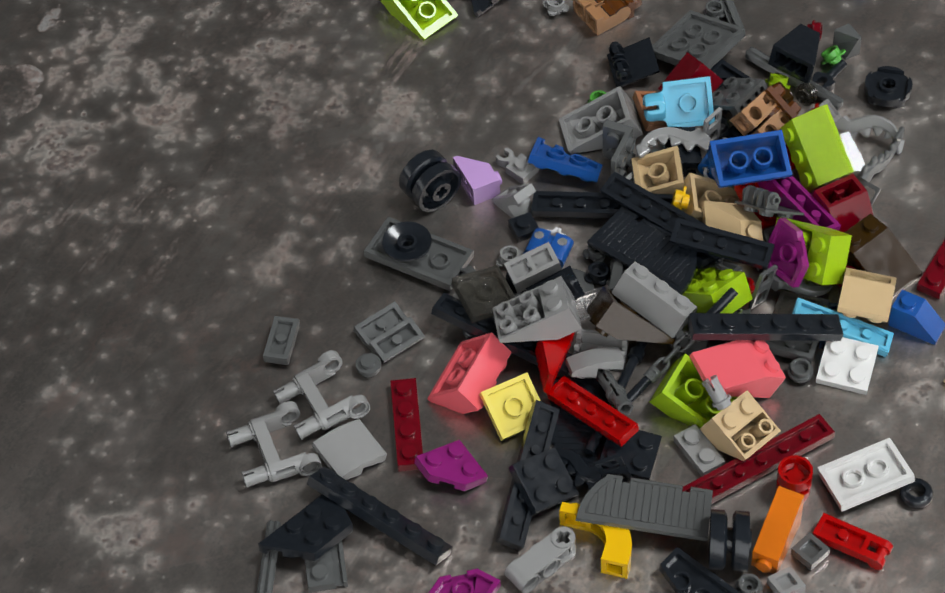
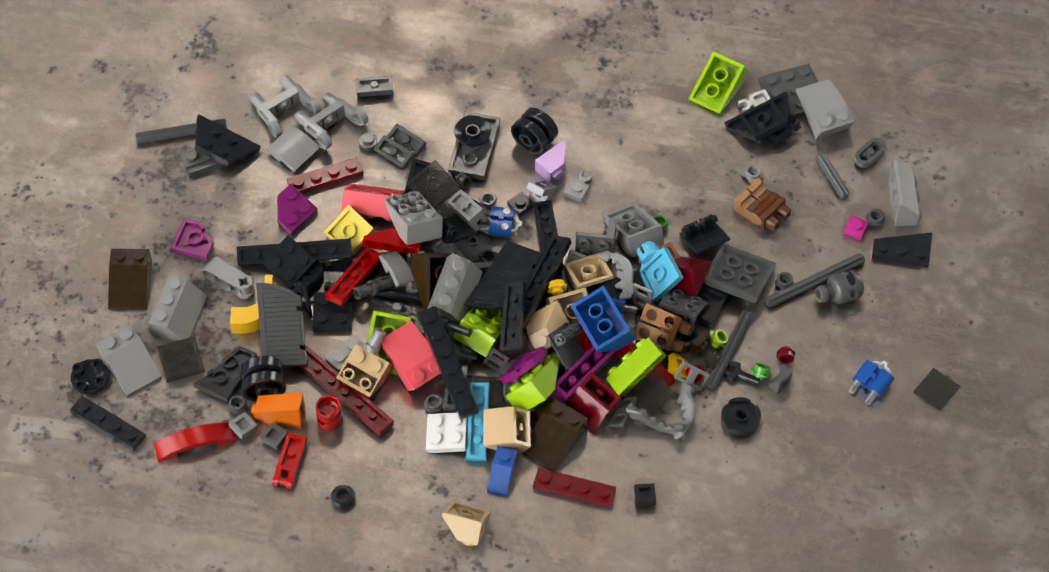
camera: 70 degrees right, 5 degrees up
black plate [307,467,453,565] -> none
blue wing [528,137,603,182] -> none
black slope [768,24,820,84] -> none
white plate [817,438,915,512] -> none

